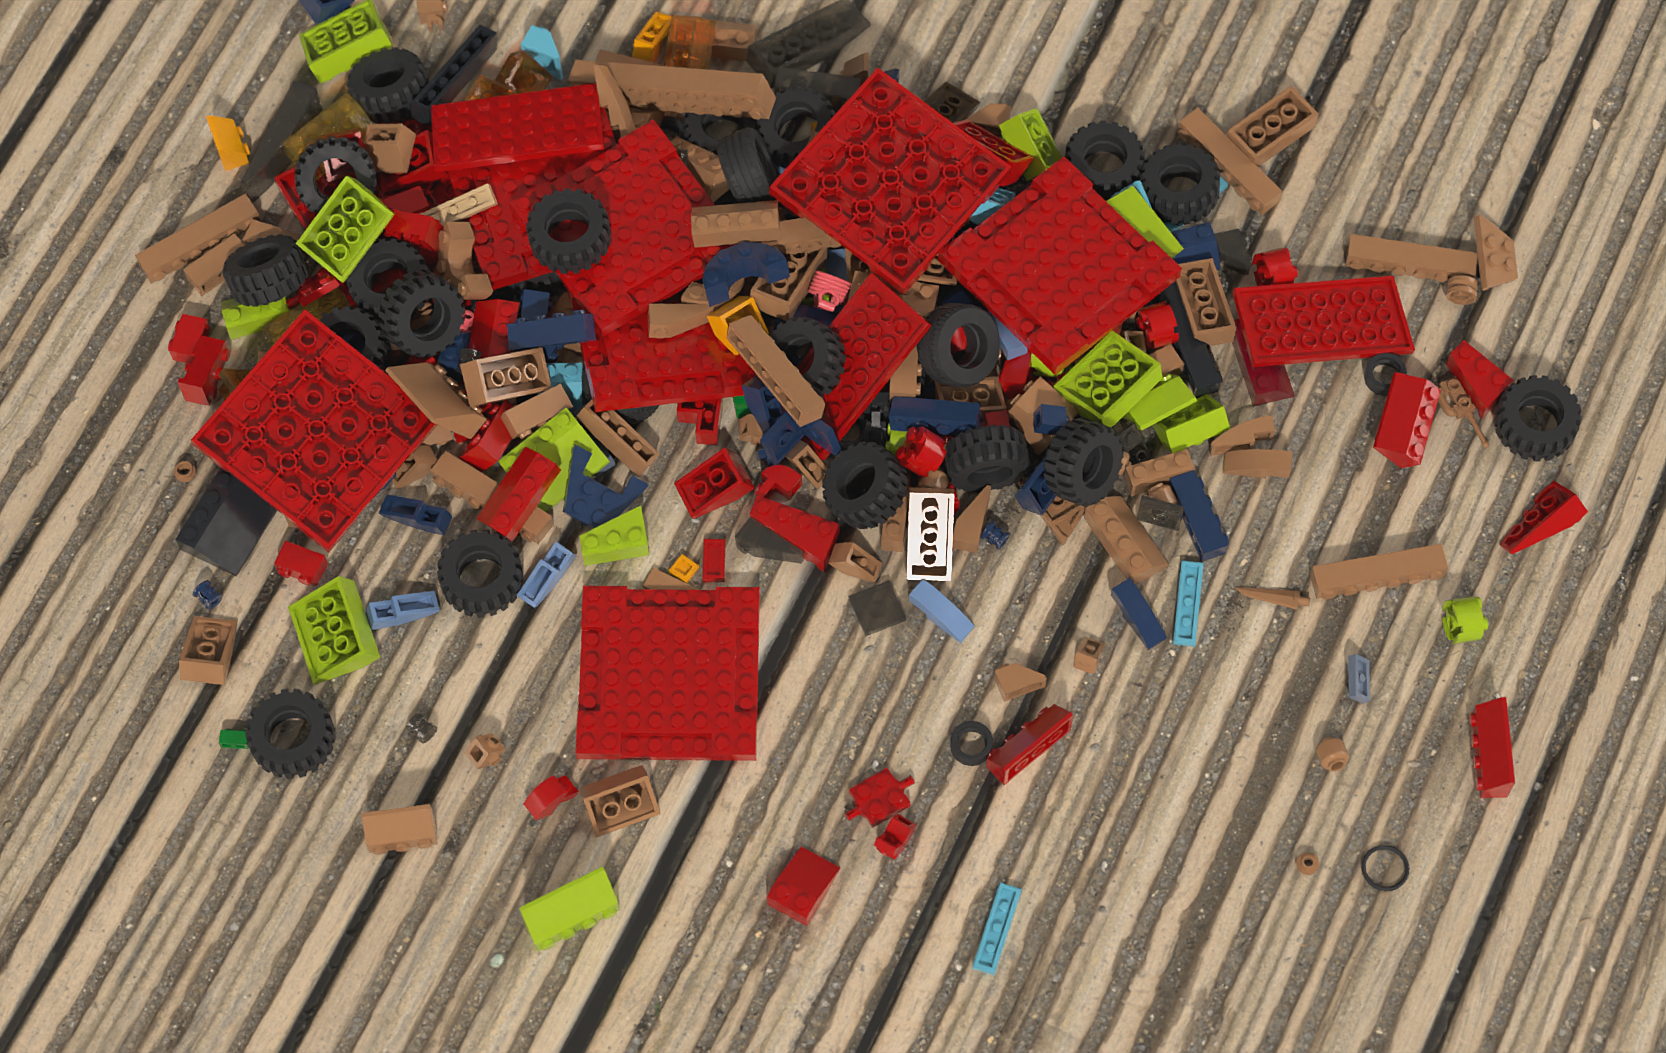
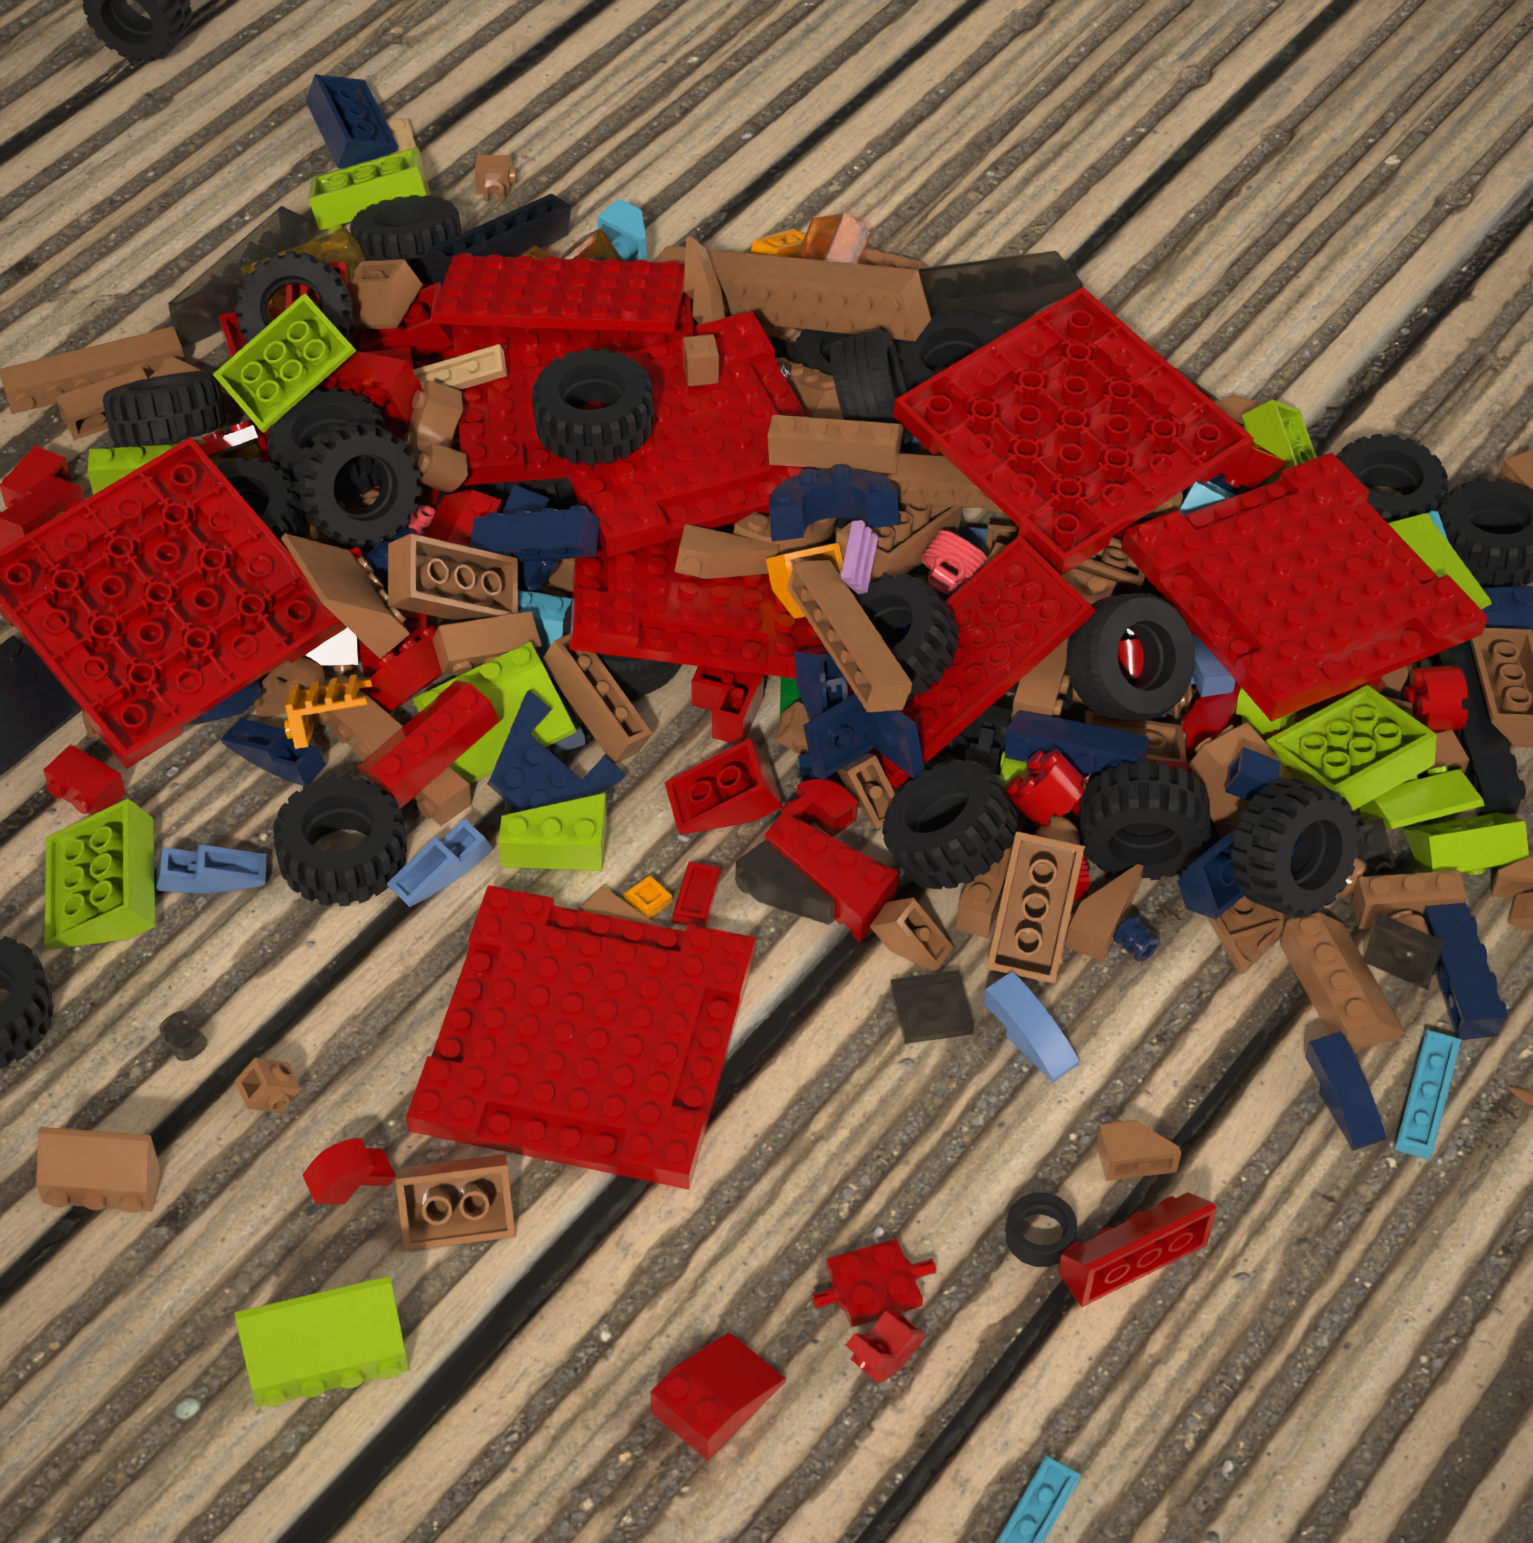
camera: 10 degrees right, 15 degrees down
light orange slope [206,115,250,171] -> none
medium nougat slope [1074,636,1106,674] -> none
none -> light orange plate [284,674,373,749]
none -> medium nougat brick [683,334,719,386]
none -> lavender tile [841,520,878,594]

